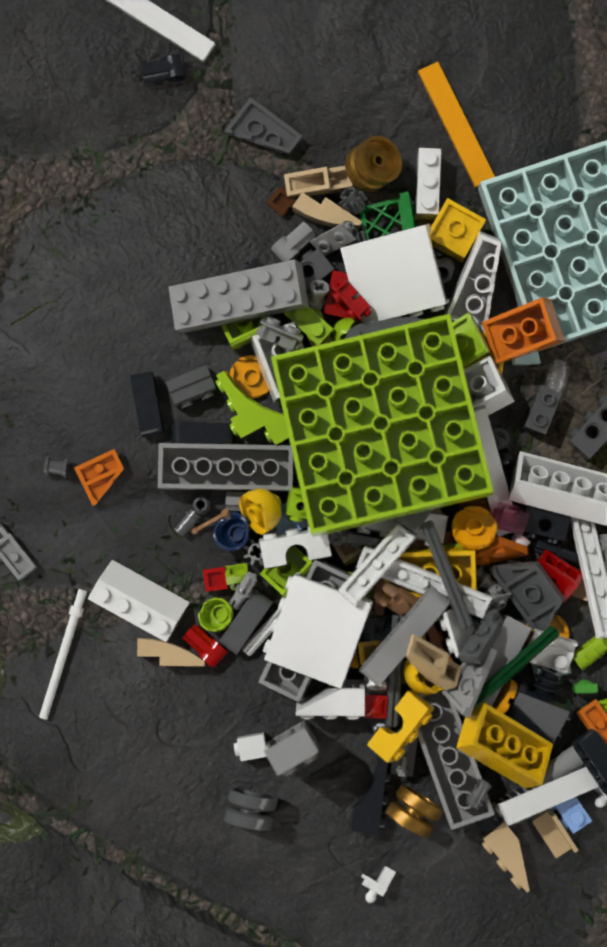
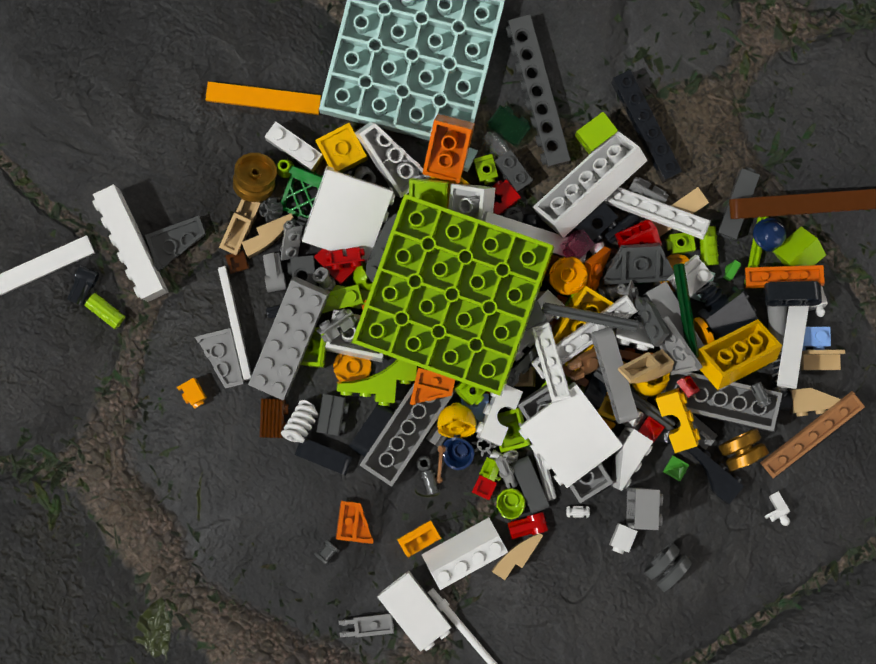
camera: 65 degrees left, 0 degrees up
none -> lime axle [84,293,126,329]
none -> white brick [92,184,168,302]
none -> light orange brick [177,378,207,409]
none -> light grey wing [195,328,246,388]
none -> white tile [218,266,252,381]
none -> reddish brown brick [260,399,289,438]
none -> lime cone [276,159,294,178]
none -> white piece [281,400,319,443]
none -> white slope [377,571,451,651]
none -> light orange hinge [397,520,441,557]
none -> orange wing [410,367,455,405]
none -> lime brick [473,154,498,185]
none -> clear green brick [486,105,531,148]
none -> white arm [489,450,519,464]
none -> red brick [492,179,521,215]
none -> white piece [566,506,590,518]
none -> bright green tile [663,455,689,482]
none -> lime brick [666,233,696,255]
none -> red tile [677,375,700,398]
none -> medium nougat tile [760,391,865,478]

